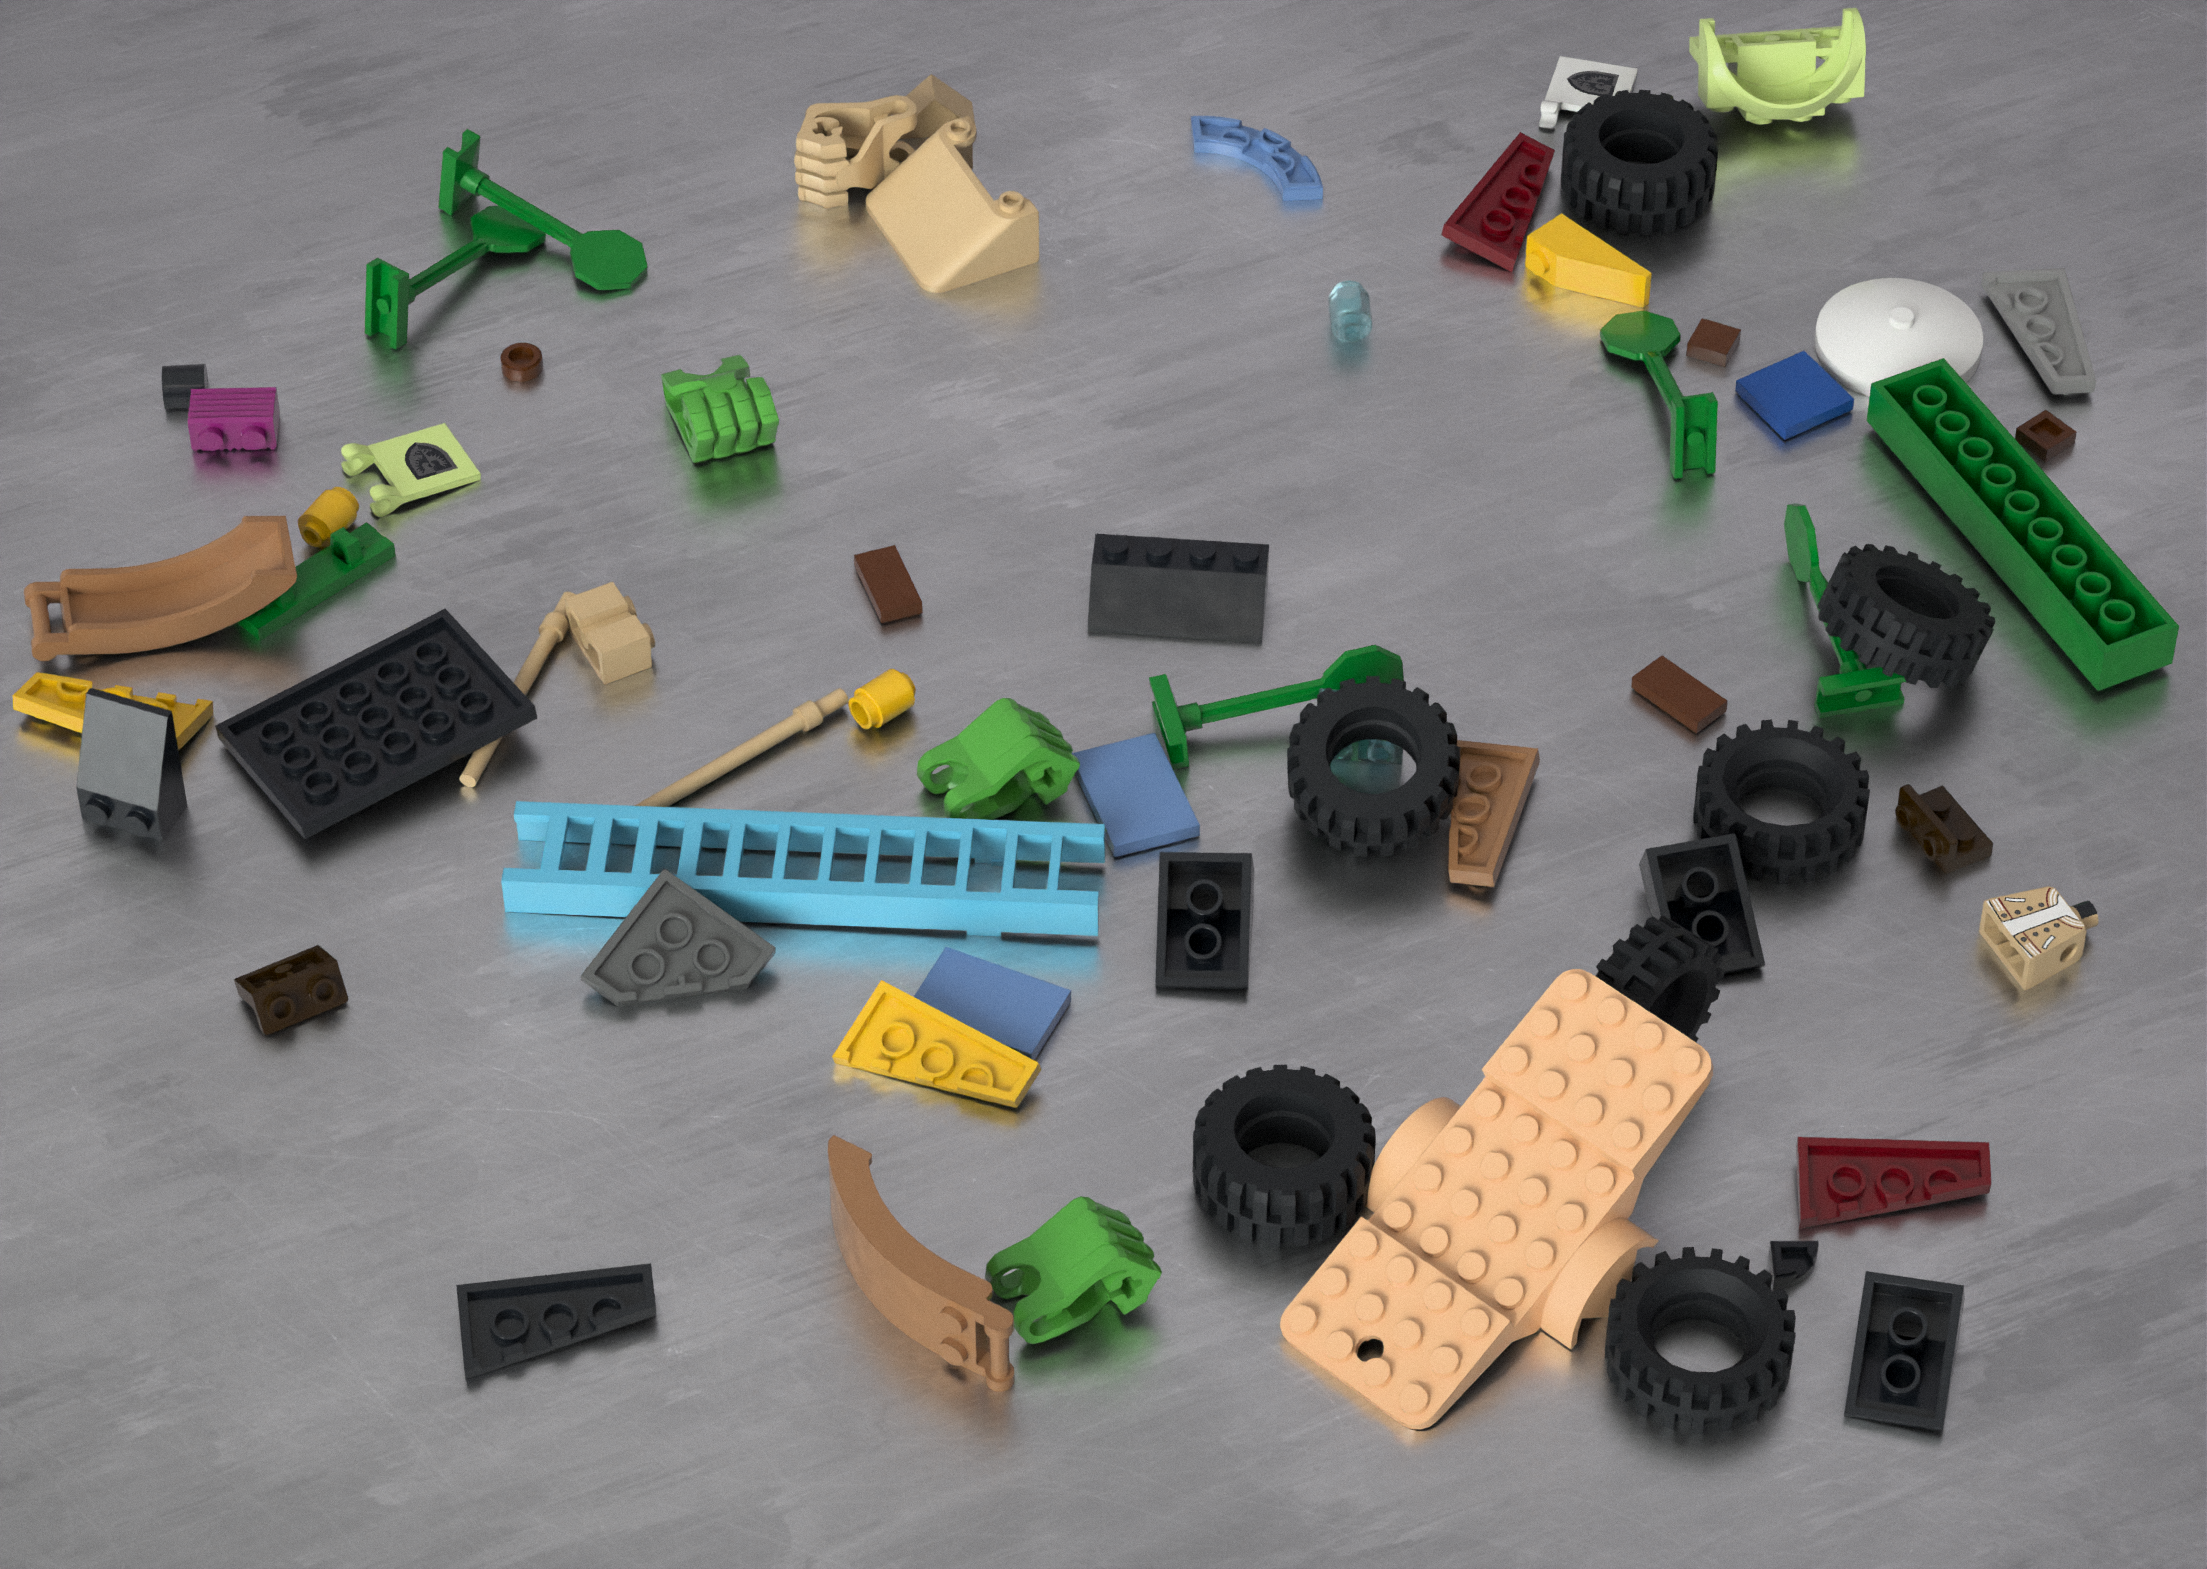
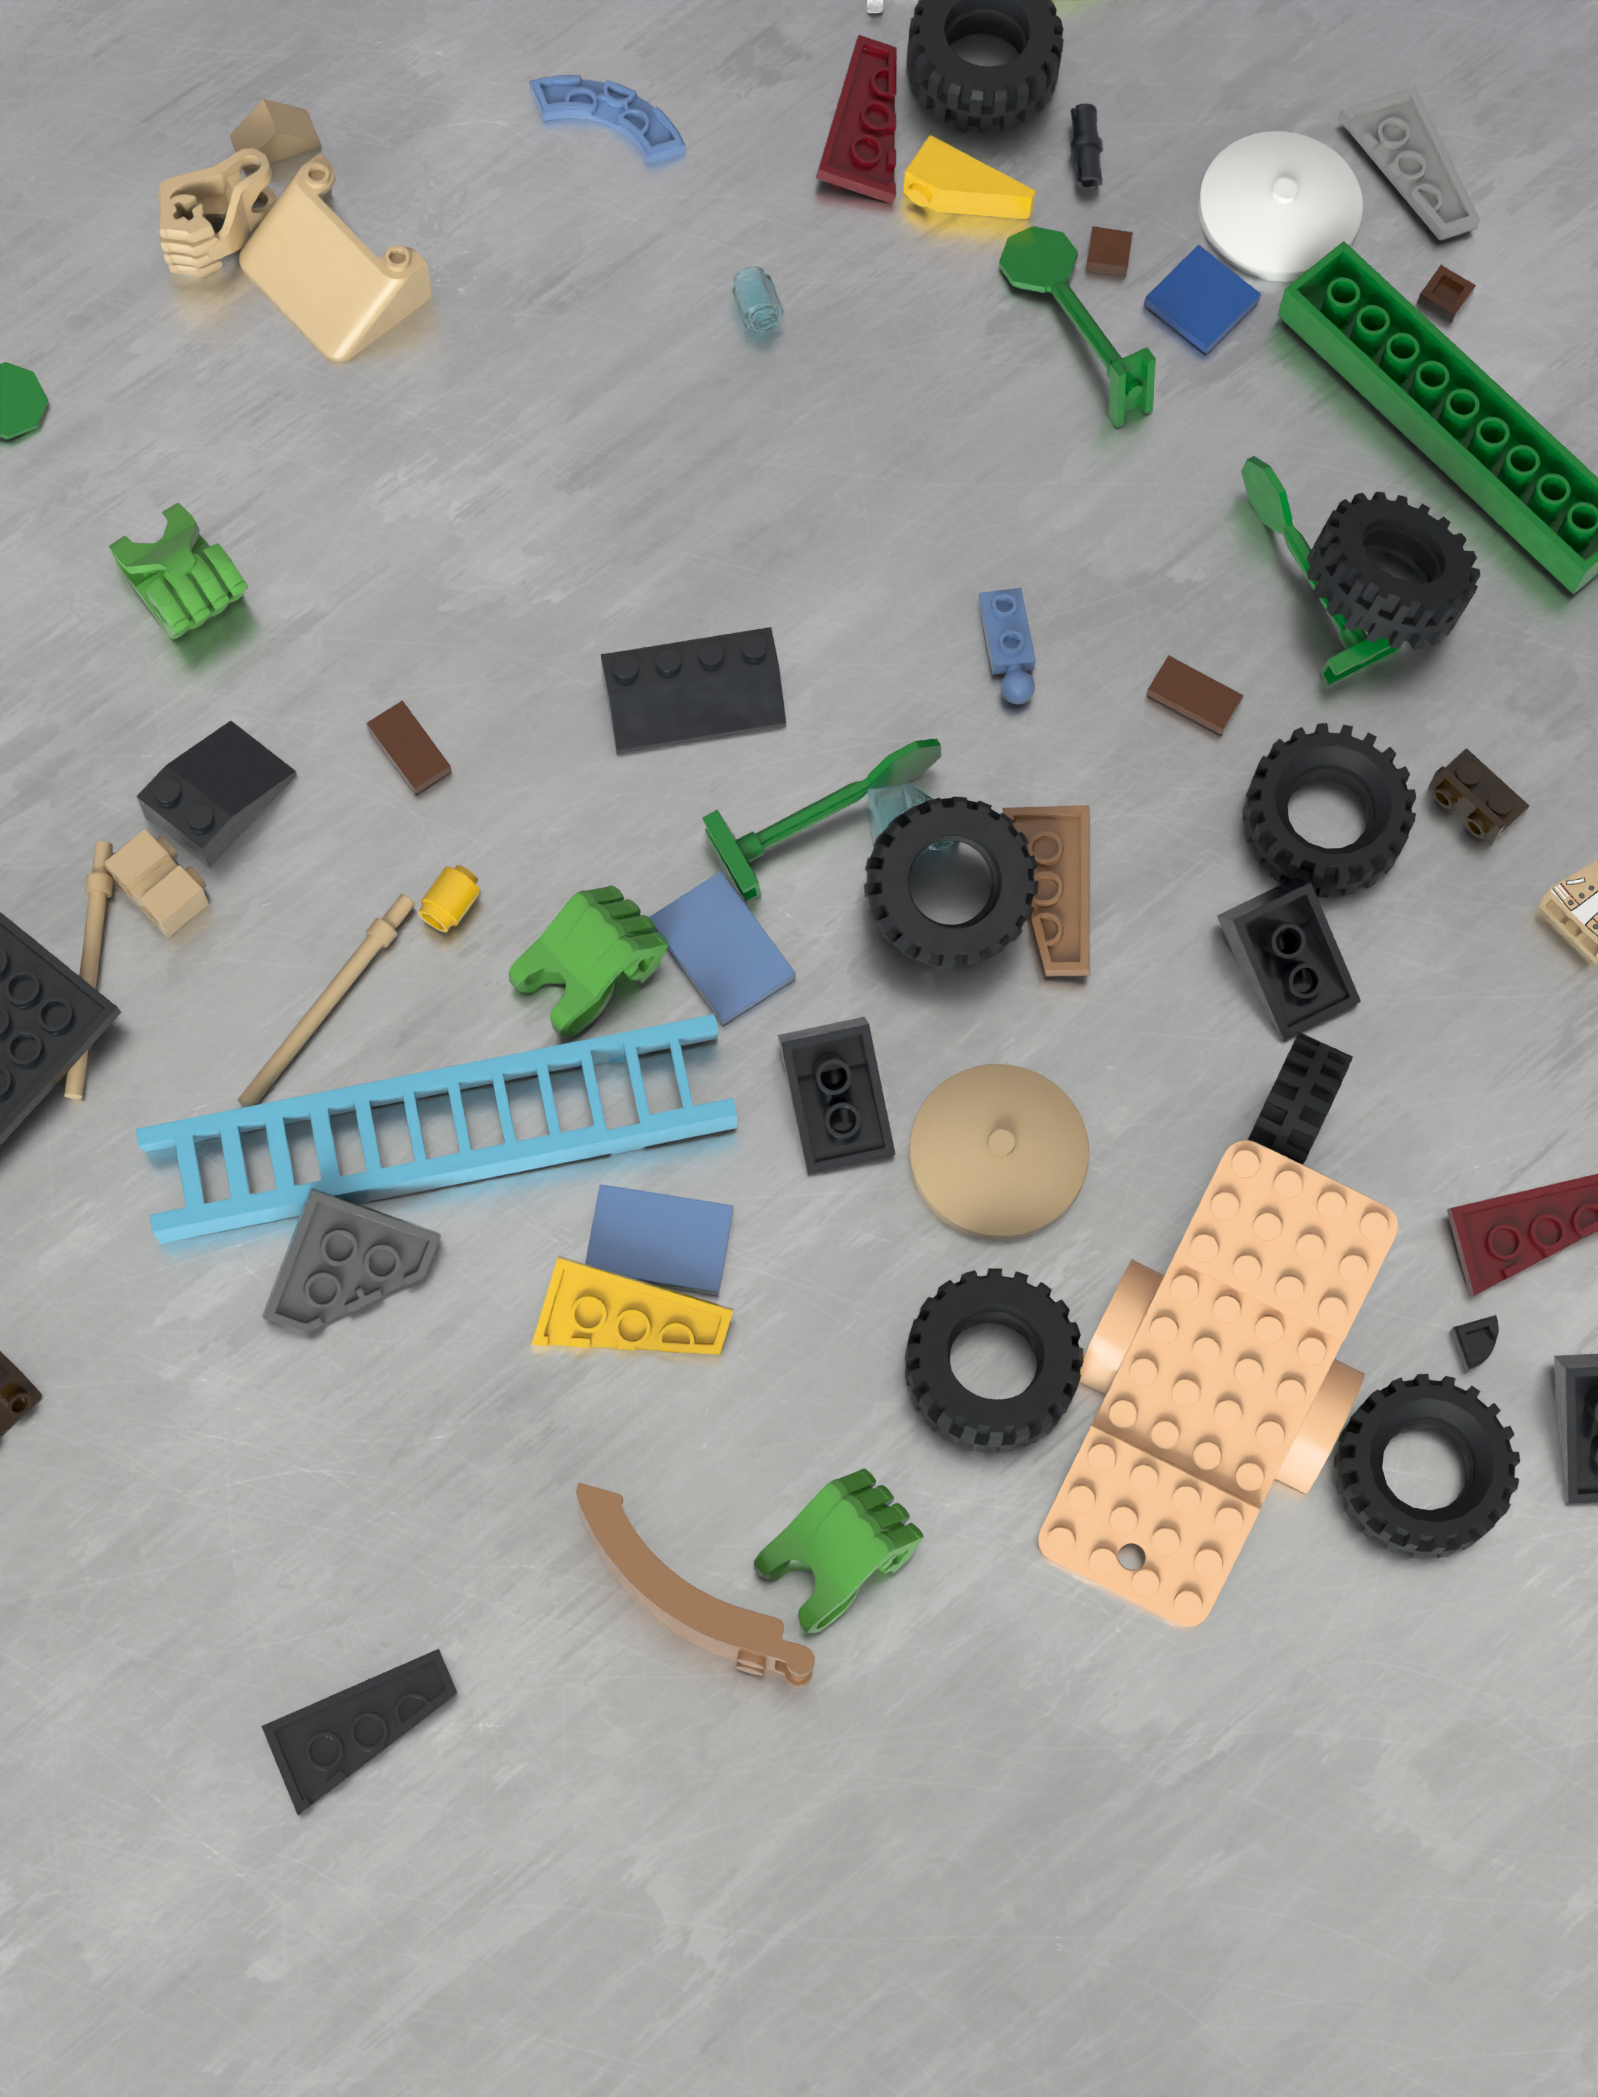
camera: 20 degrees left, 25 degrees up
none -> black slope [136,720,297,868]
none -> tan dish [909,1064,1089,1241]
none -> medium blue plate [978,588,1036,704]
none -> black pin [1070,103,1103,190]

